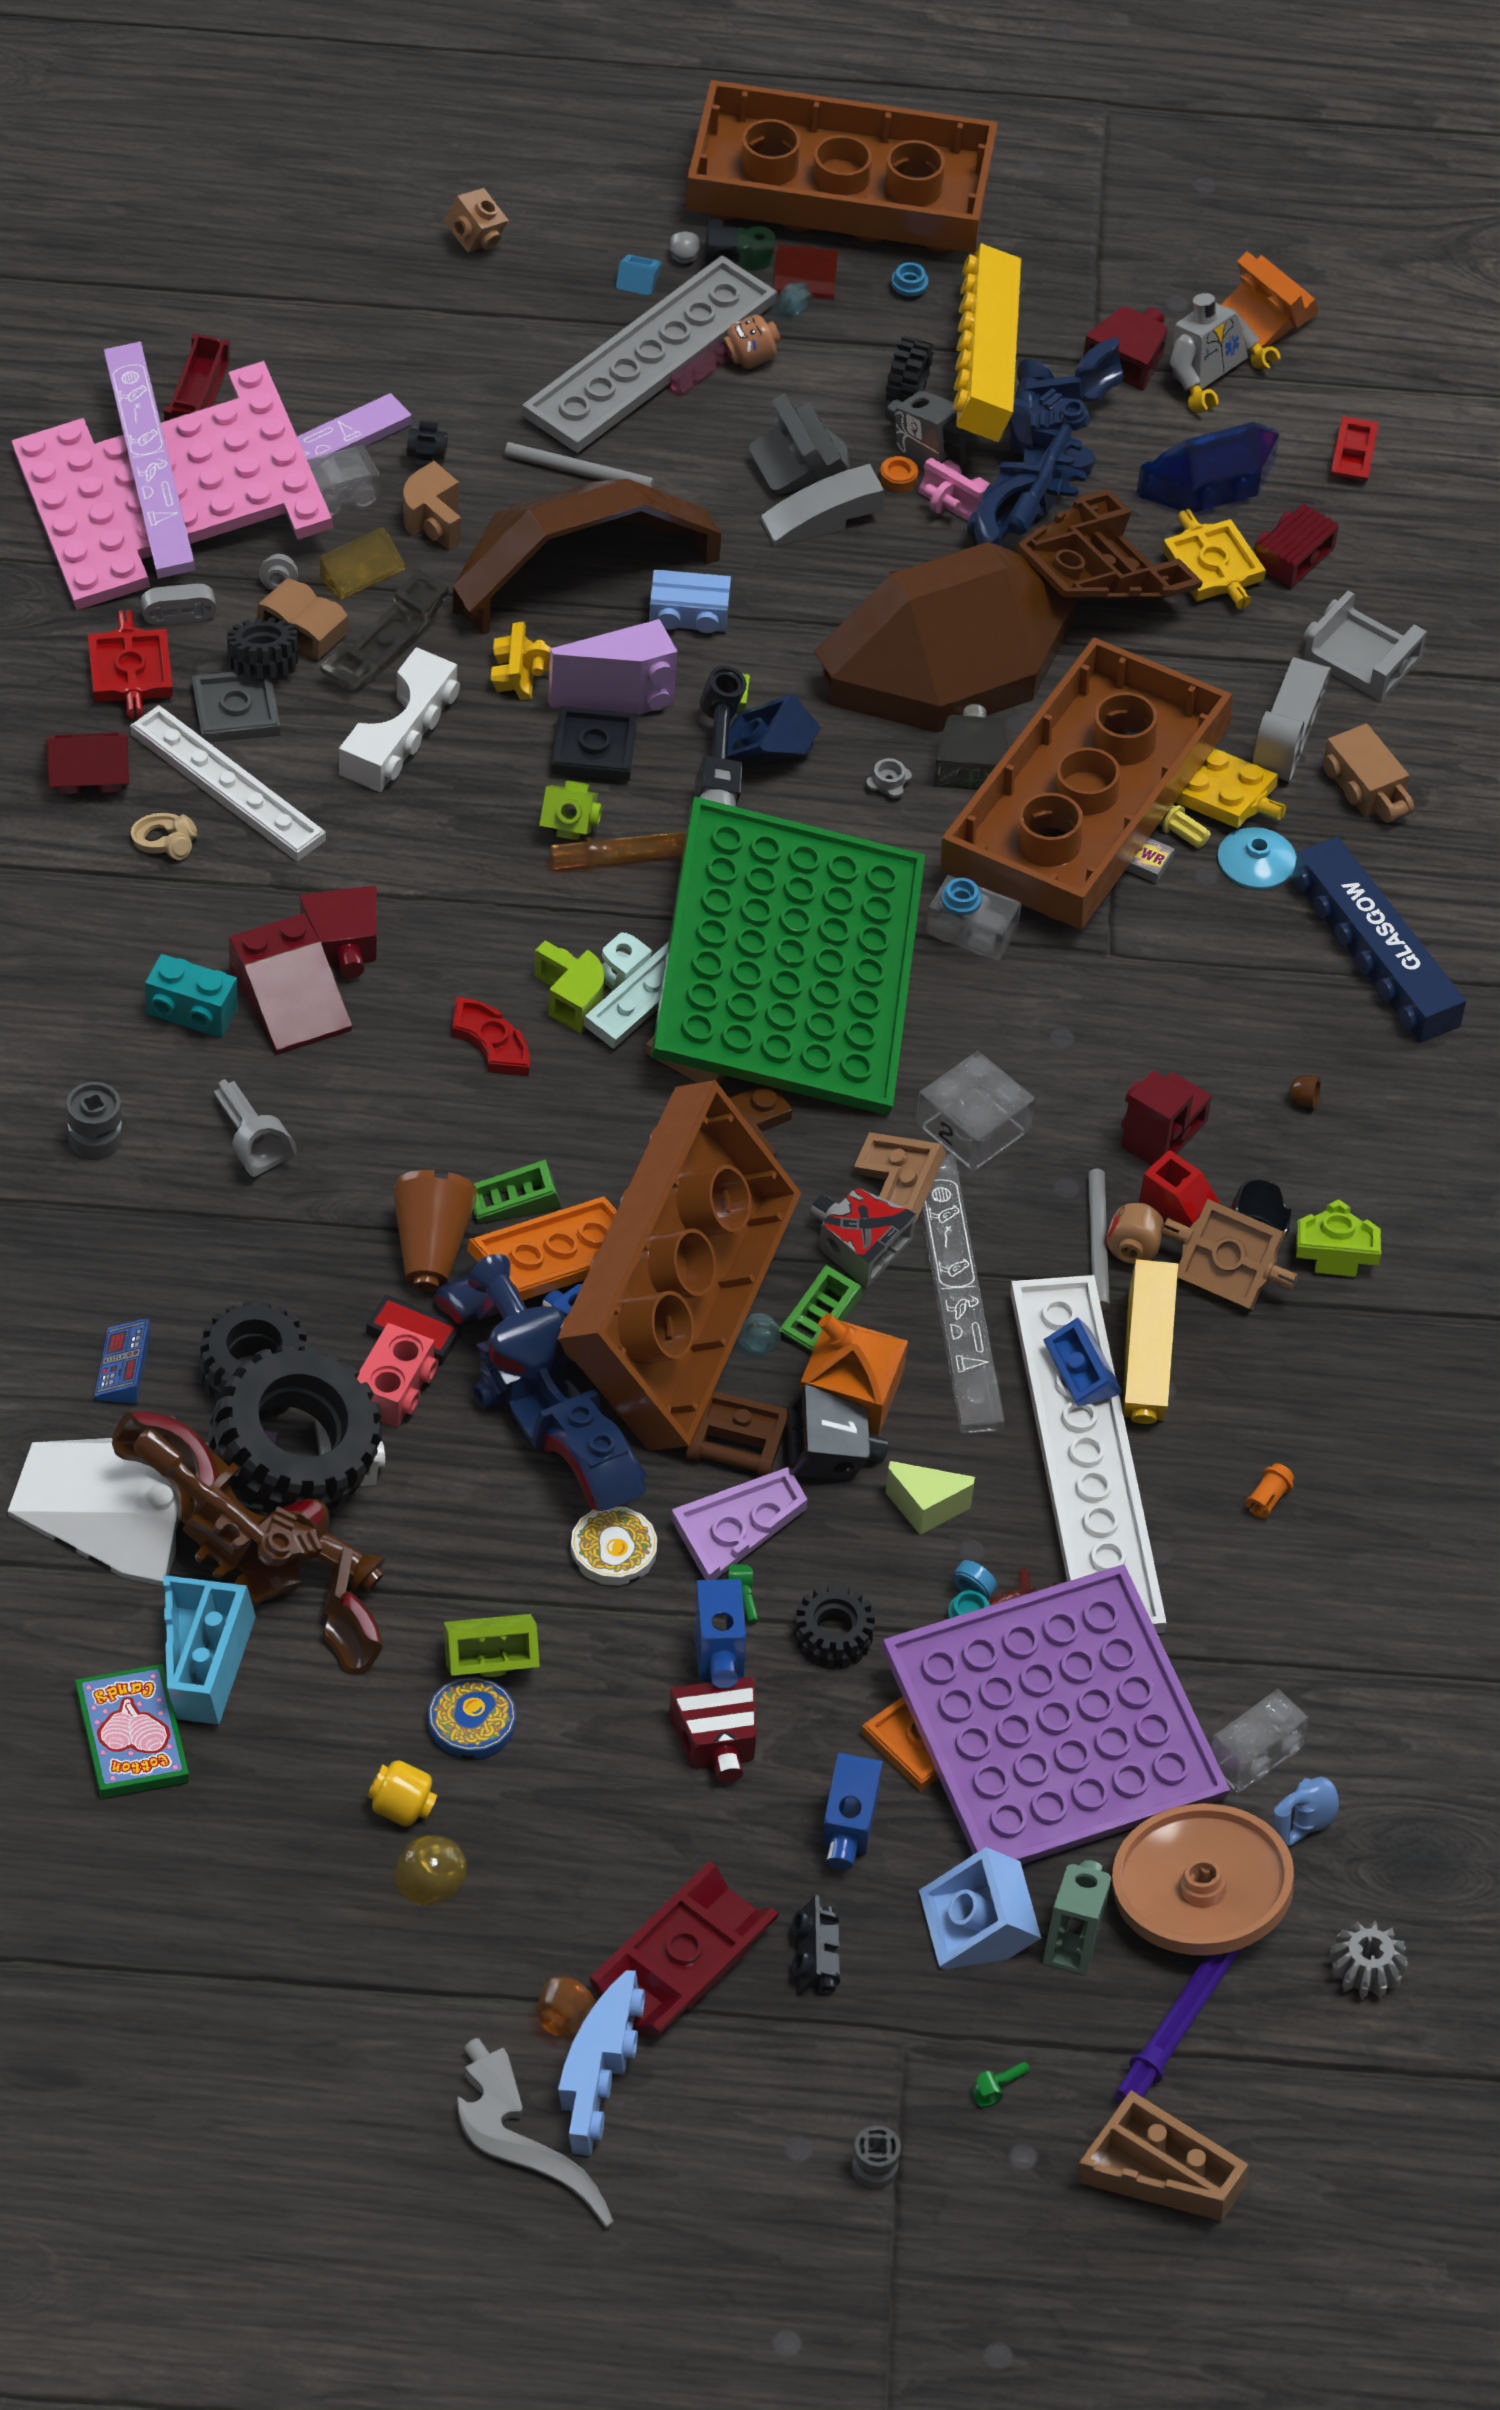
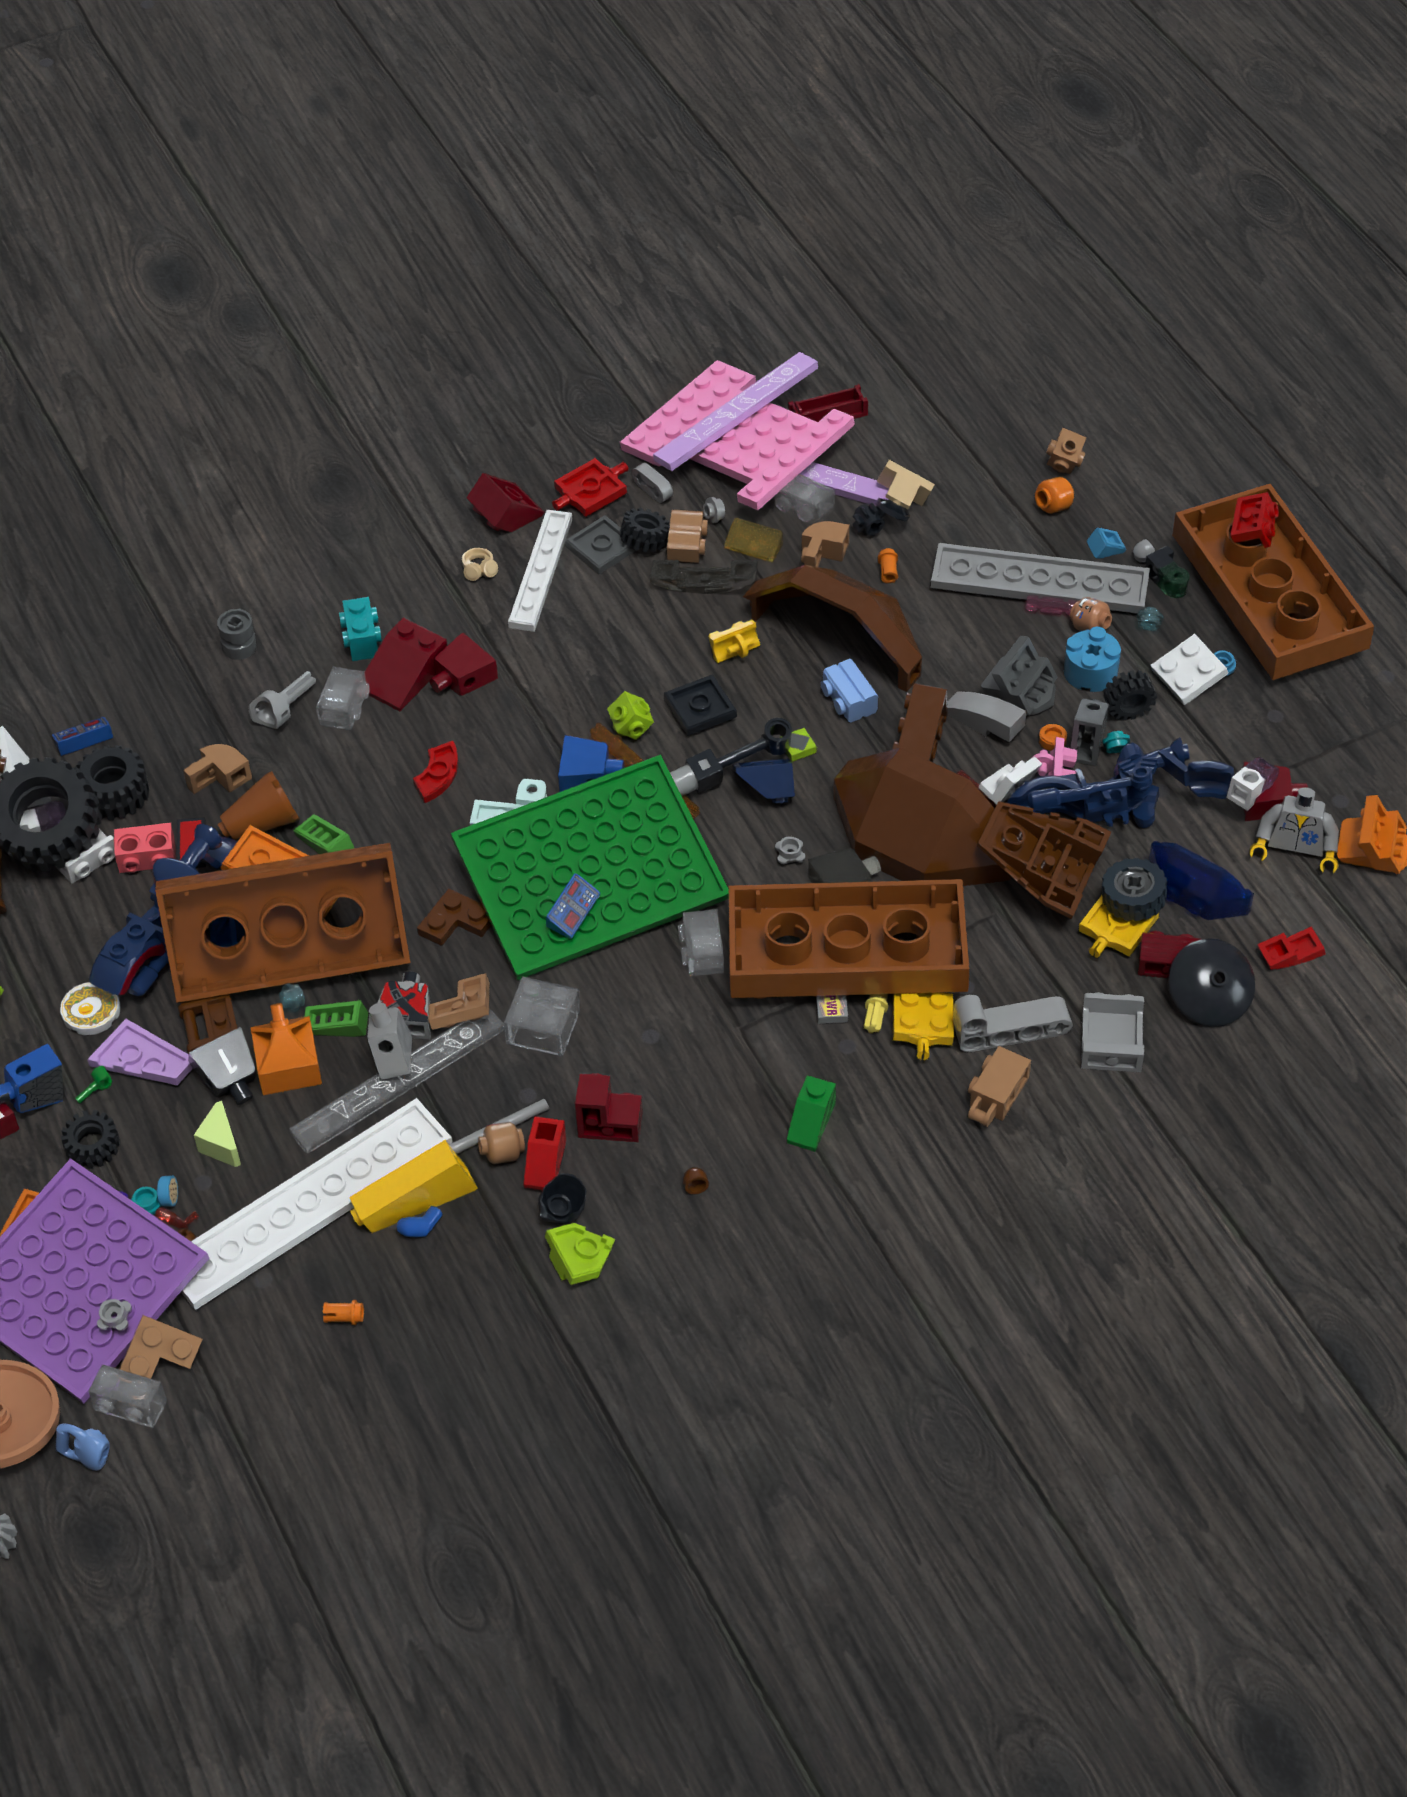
camera: 65 degrees right, 0 degrees up
white arch [339,647,460,792] -> none
light grey bar [505,442,654,488] -> none
lime brick [534,940,604,1034] -> none
lavender slope [548,619,678,715] -> none
clear red piece [774,245,838,300] -> none
dark azure plate [941,878,982,916] -> none
yellow brick [953,243,1021,442] -> none
blue slope [1043,1317,1123,1407] -> none
medium nougat plate [1162,1199,1298,1310] -> none
medium azure dish [1217,827,1296,890] -> none
dark blue brick [1292,836,1466,1043] -> none
none -> light grey plate [97,1299,132,1331]
none -> medium nougat plate [117,1315,202,1387]
none -> medium nougat brick [183,744,252,794]
none -> clear brick [316,666,370,730]
none -> light grey torso [367,1003,412,1080]
none -> blue arm [396,1206,443,1237]
none -> slope [546,873,600,939]
none -> blue torso [558,736,624,792]
none -> green slope [787,1075,836,1152]
none -> tan piece [875,460,935,521]
none -> orange pin [877,548,898,583]
none -> reddish brown wedge [892,683,948,761]
none -> white bracket [978,756,1042,805]
none -> orange head [1035,477,1074,513]
none -> dark azure brick [1064,626,1121,692]
none -> black wheel [1102,858,1167,921]
none -> white plate [1151,634,1228,705]
none -> black dish [1168,939,1255,1027]
none -> white leg [1227,757,1279,811]
none -> red bracket [1230,492,1279,548]

